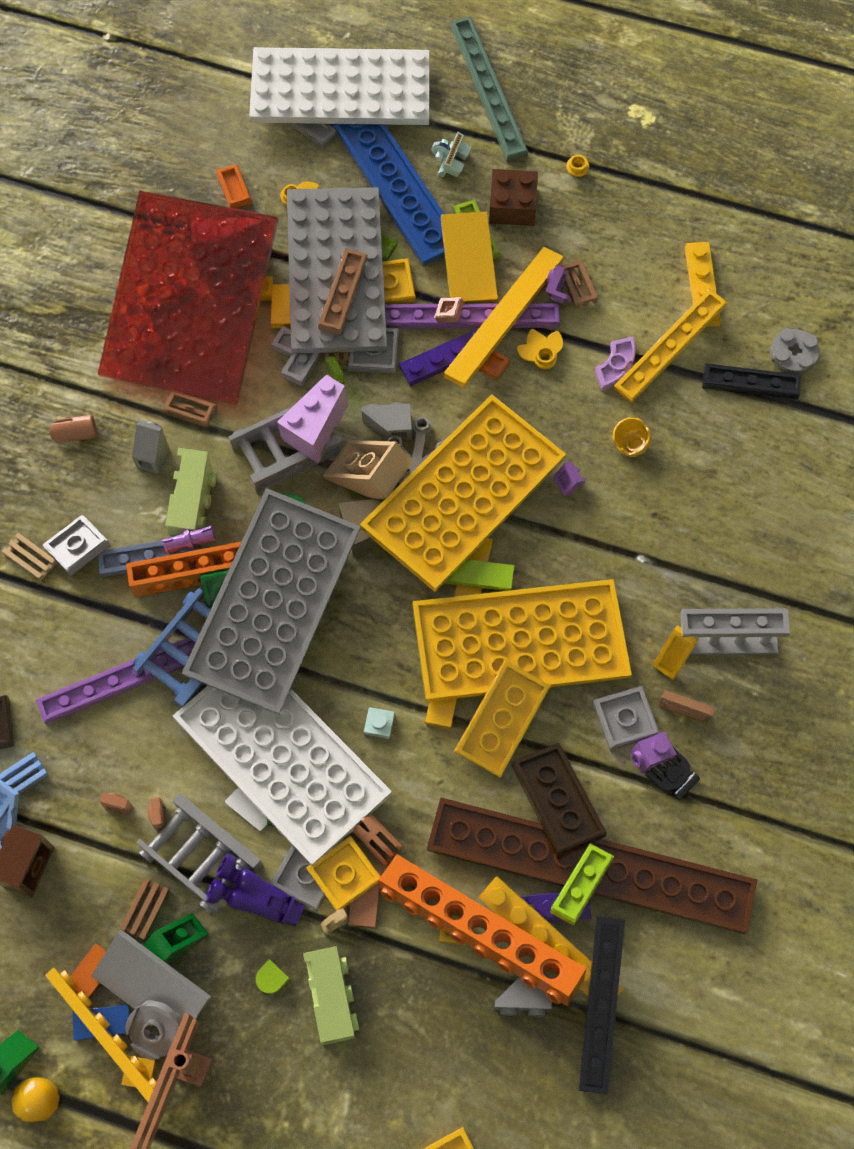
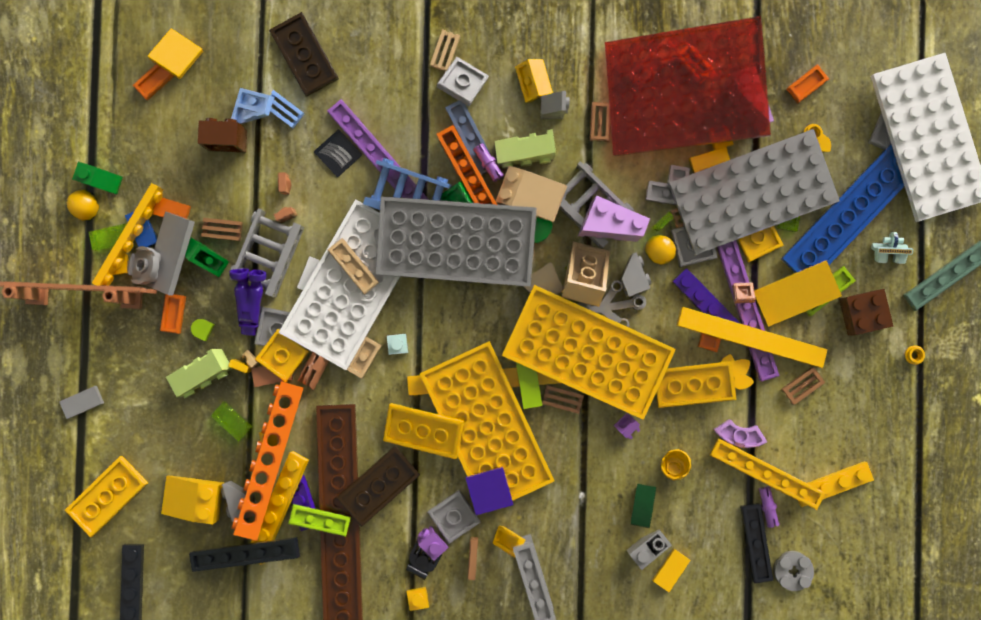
camera: 80 degrees right, 20 degrees up
nougat arm [50,415,97,443] -> none
medium nougat tile [318,248,368,336] -> none
medium lavender bracket [545,265,572,304] -> none
none -> clear neon green tile [89,223,127,251]
none -> orange tile [160,294,186,334]
none -> yellow slope [161,475,224,525]
none -> clear neon green tile [211,401,253,442]
none -> yellow tile [228,359,251,373]
none -> black sticker [314,129,362,177]
none -> tan tile [328,238,379,295]
none -> tan plate [347,336,382,379]
none -> yellow plate [407,587,429,611]
none -> dark purple tile [466,467,513,515]
none -> tan slope [496,166,567,222]
none -> yellow panel [515,59,553,103]
none -> medium nougat tile [542,385,584,414]
none -> light grey slope [627,530,672,570]
none -> dark green slope [630,484,656,529]
none -> yellow hair [645,235,676,265]
none -> yellow tile [652,548,691,592]
none -> yellow tile [656,361,736,408]
none -> medium lavender pin [758,486,780,528]

